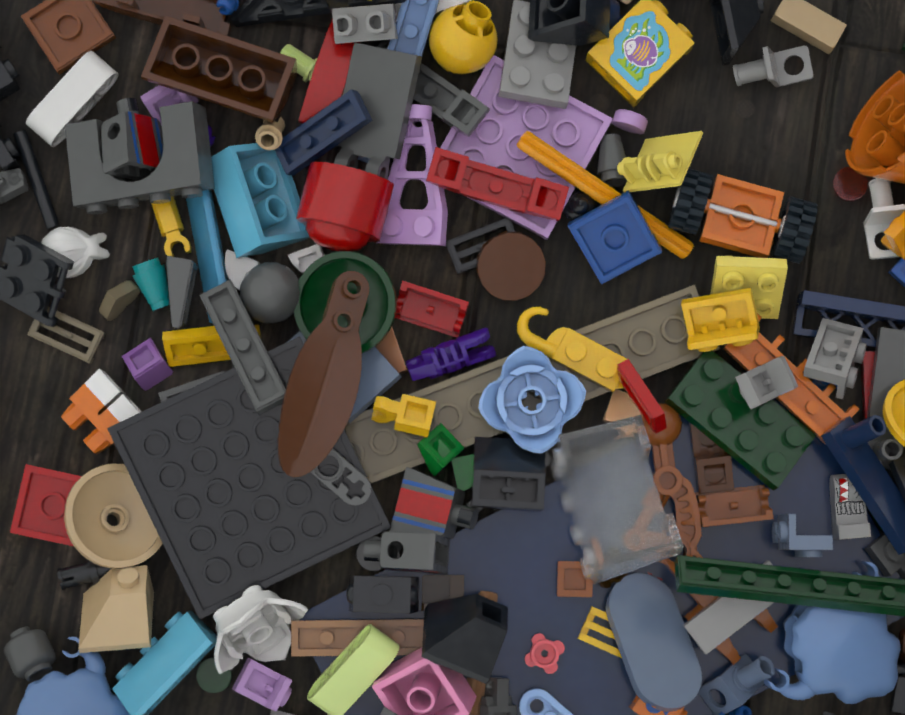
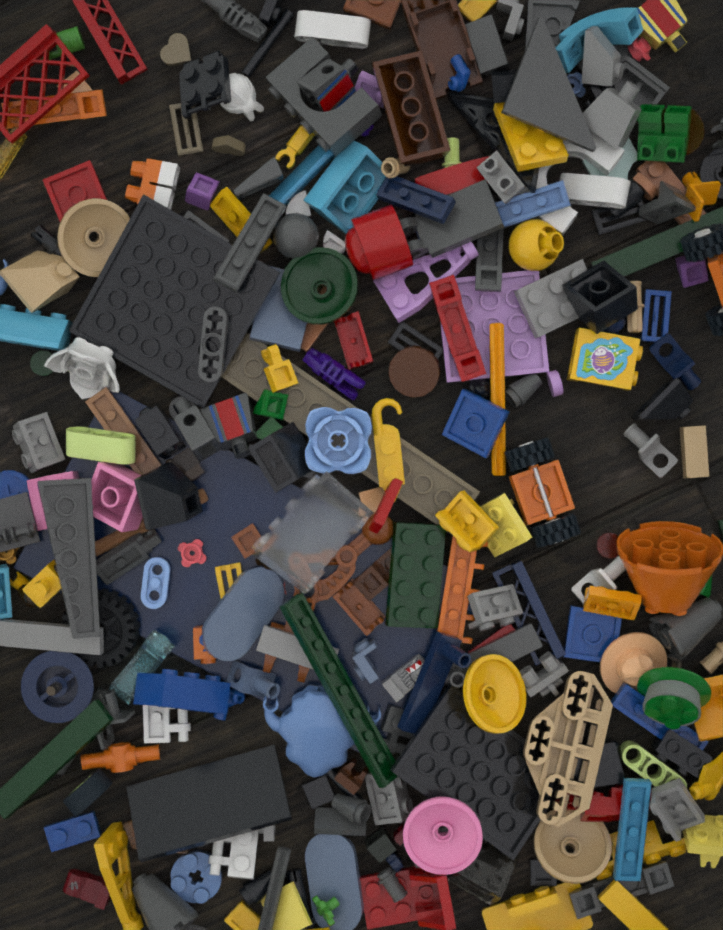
camera: 50 degrees right, 5 degrees up
teal cone [132,257,170,311] -> none
lavender bracket [232,658,292,712] -> none
reddish brown plant [278,271,369,477] -> none
light yellow hinge [617,131,703,193] -> none
light grey bracket [735,356,798,409] -> none

